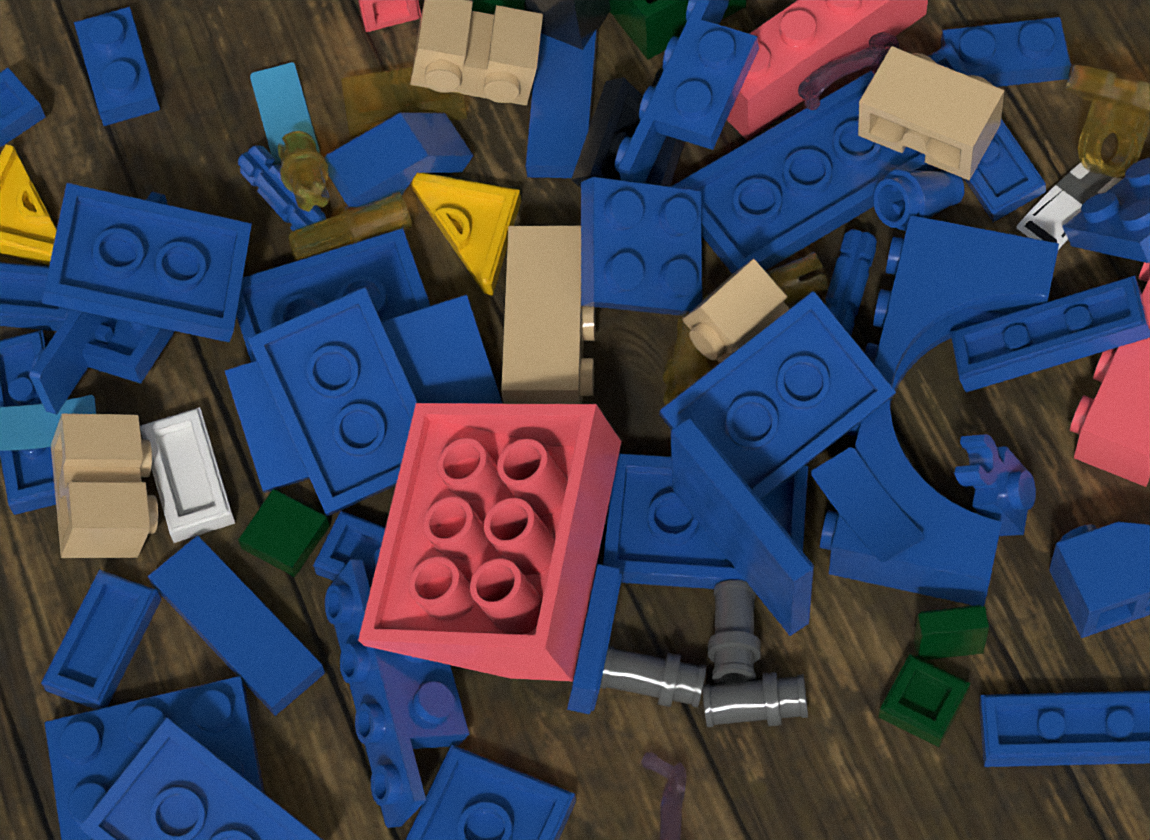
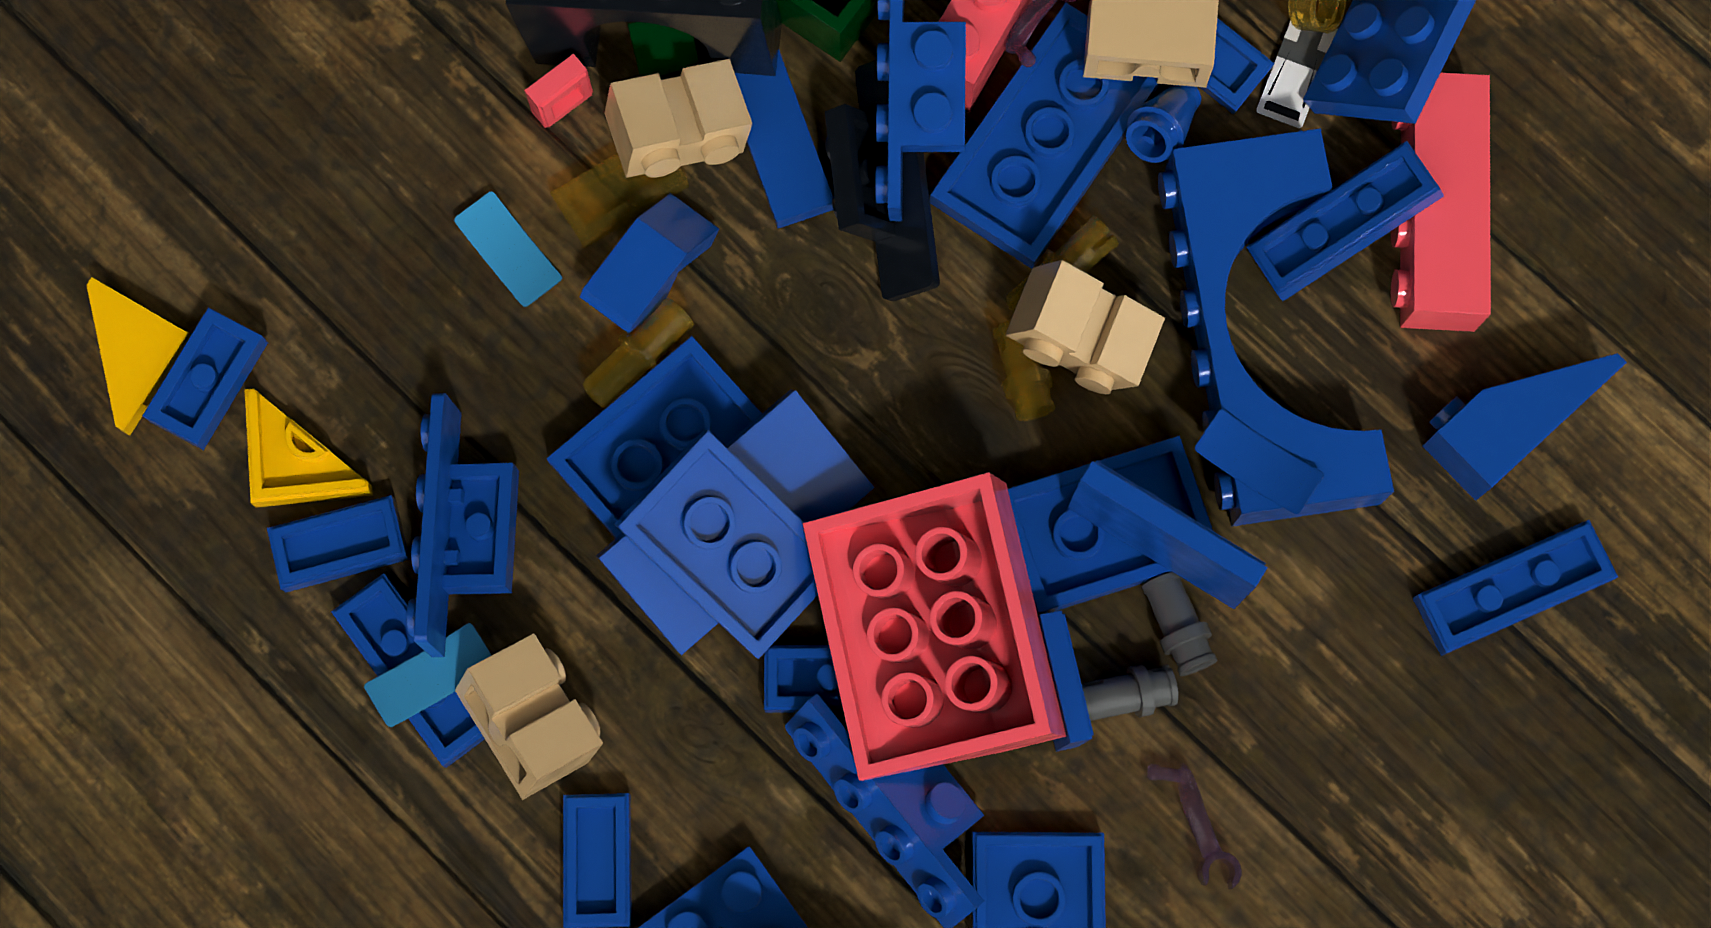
camera: 30 degrees left, 15 degrees up
blue plate [42,183,252,342] -> none
blue plate [74,7,160,126] -> none
white tile [140,407,235,543] -> none
blue tile [148,535,325,716] -> none
blue axle [238,145,328,242] -> none
dark green tile [238,489,330,577] -> none
clear yellow axle [278,131,330,212] -> none
yellow tile [411,173,521,295] -> none
tan brick [501,226,596,404] -> none
blue plate [581,177,702,316] -> none
blue plate [659,291,896,500] -> none
dark grey pin [703,672,808,727] -> none
blue axle [825,229,877,336] -> none
dark green tile [878,654,971,747] -> none
dark green tile [914,605,989,661] -> none
blue plate [954,434,1036,536] -> none

